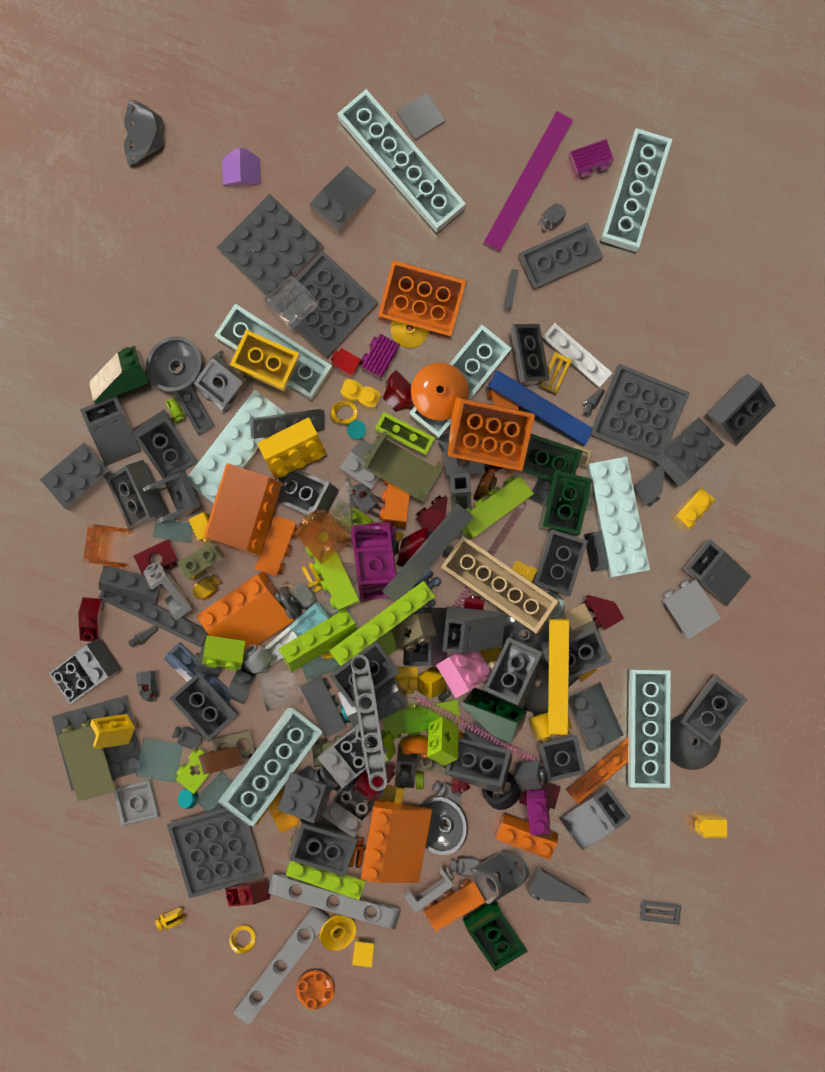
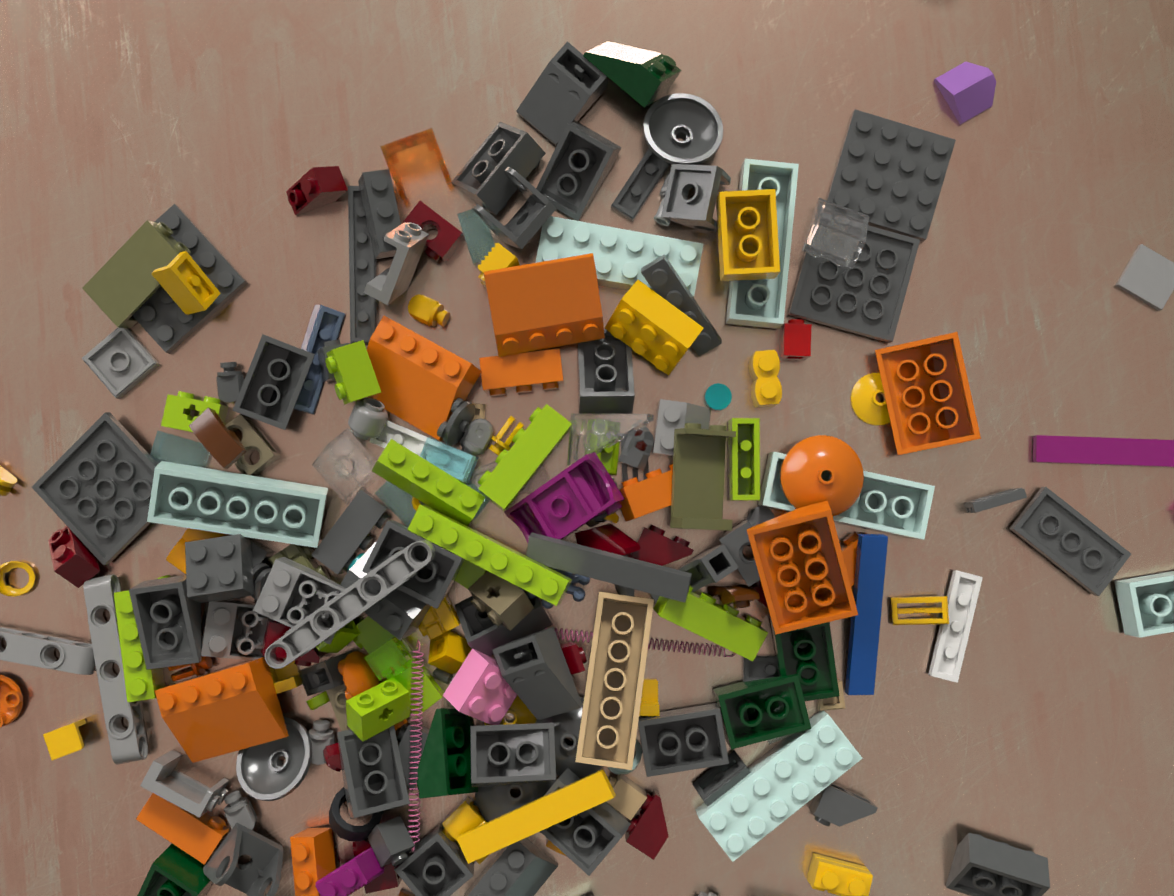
camera: 65 degrees right, 0 degrees up
dark grey brick [40,442,112,510] -> none
dark grey slope [49,639,120,705] -> none
dark grey bar [128,626,157,647] -> none
dark grey rock [136,670,159,702] -> none
clear light blue tile [136,738,182,783] -> none
lime pin [165,397,186,423] -> none
olive panel [177,542,228,582] -> none
teal tile [178,789,197,809] -> none
dark grey slope [226,662,258,704] -> none
clear orange hose [295,509,350,564] -> none
dark grey slope [309,166,376,234] -> none
yellow dish [320,915,356,951] -> none
yellow piece [330,401,358,425] -> none
light aqua brick [337,89,466,233] -> none
magenta brick [360,334,400,380] -> none
dark red slope [383,370,415,412] -> none
dark grey slope [510,324,550,385] -> none
flat silver arm [538,203,566,230] -> none
dark grey bar [583,389,605,416] -> none
dark grey plate [591,363,690,462] -> none
dark grey brick [654,417,725,487] -> none

